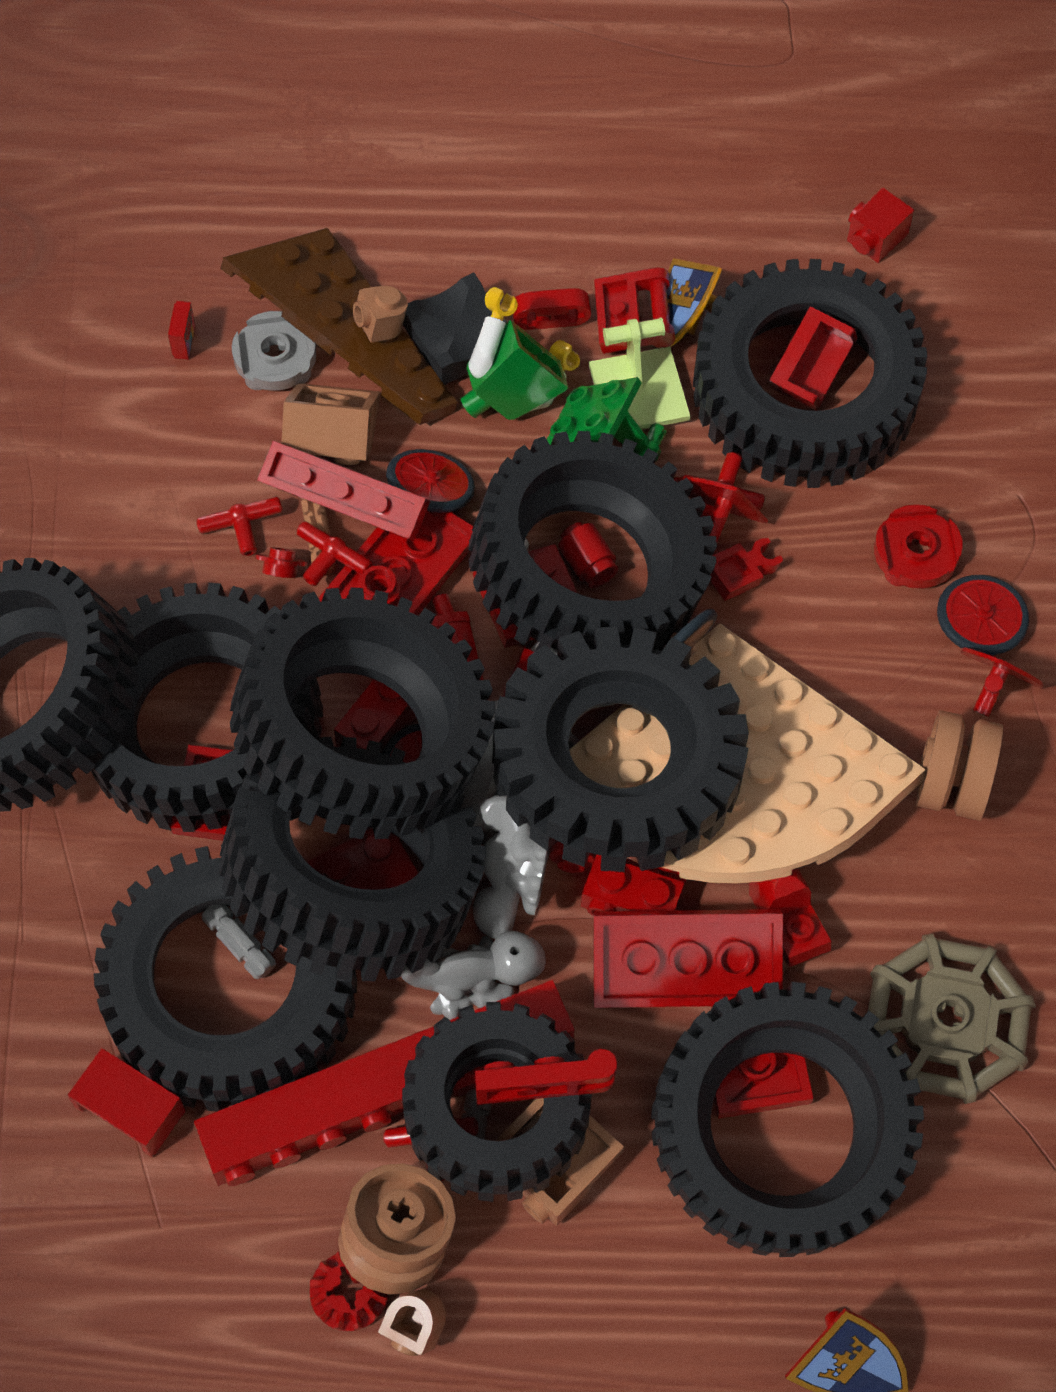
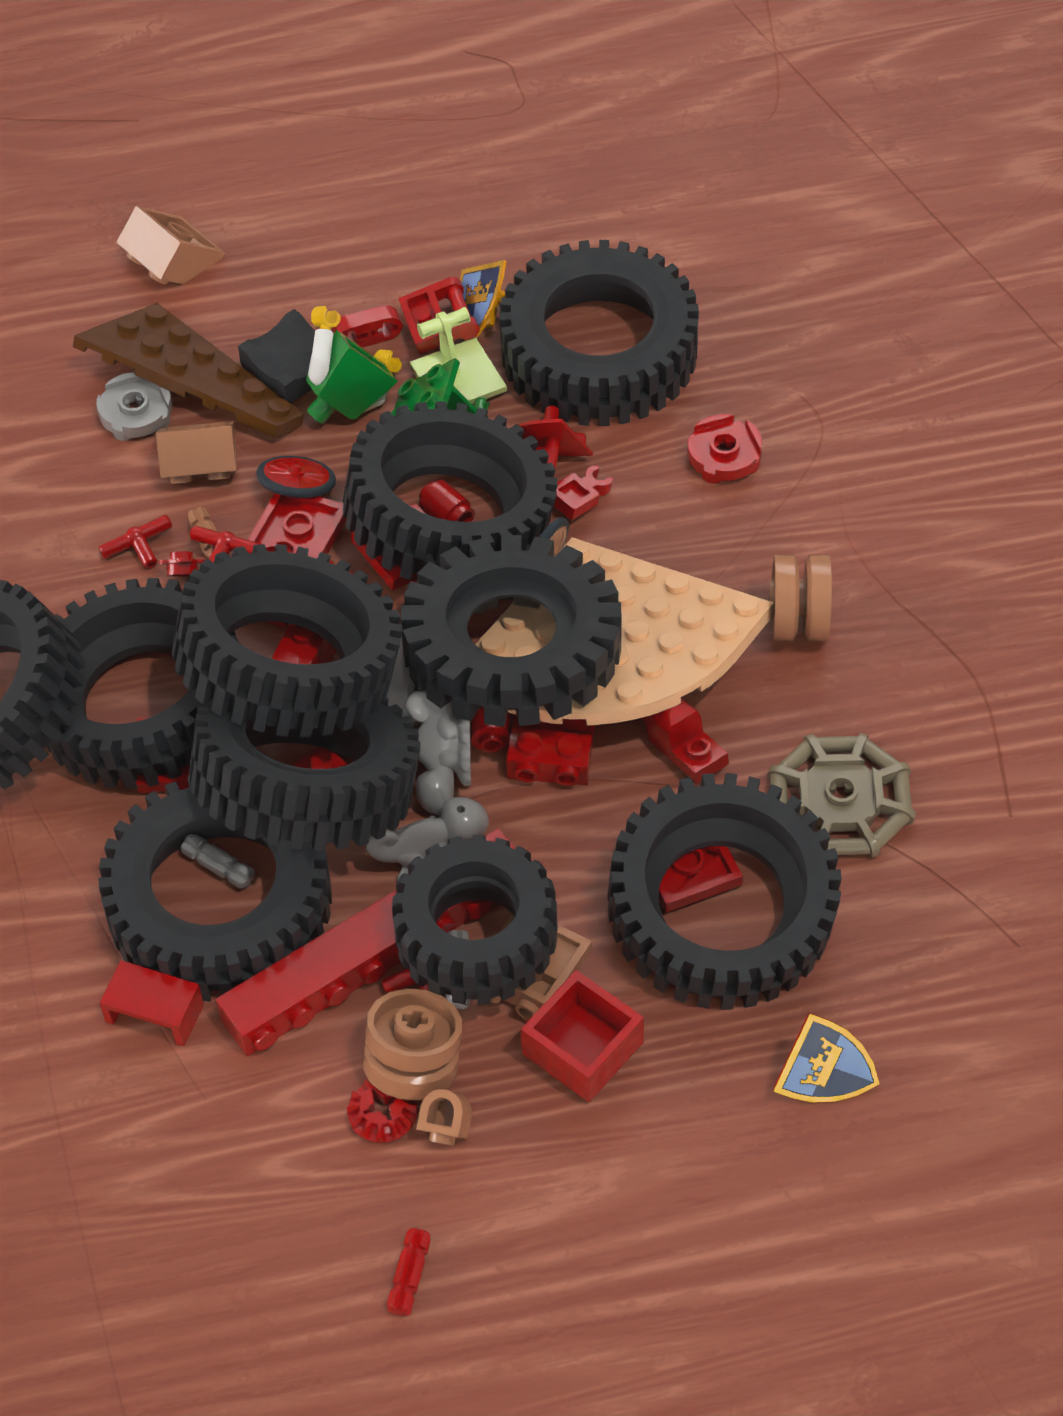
camera: 10 degrees left, 10 degrees down
red tile [168,301,196,360] -> none
plate [257,441,430,542] -> none
nougat plate [353,286,408,343] -> none
red plate [475,1049,617,1105] -> none
red plate [593,909,783,1008] -> none
red panel [769,306,858,411] -> none
red brick [847,187,914,263] -> none
red wheel [937,575,1029,655] -> none
red shield [960,647,1044,717] -> none
none -> nougat slope [117,206,225,284]
none -> red piece [521,970,644,1103]

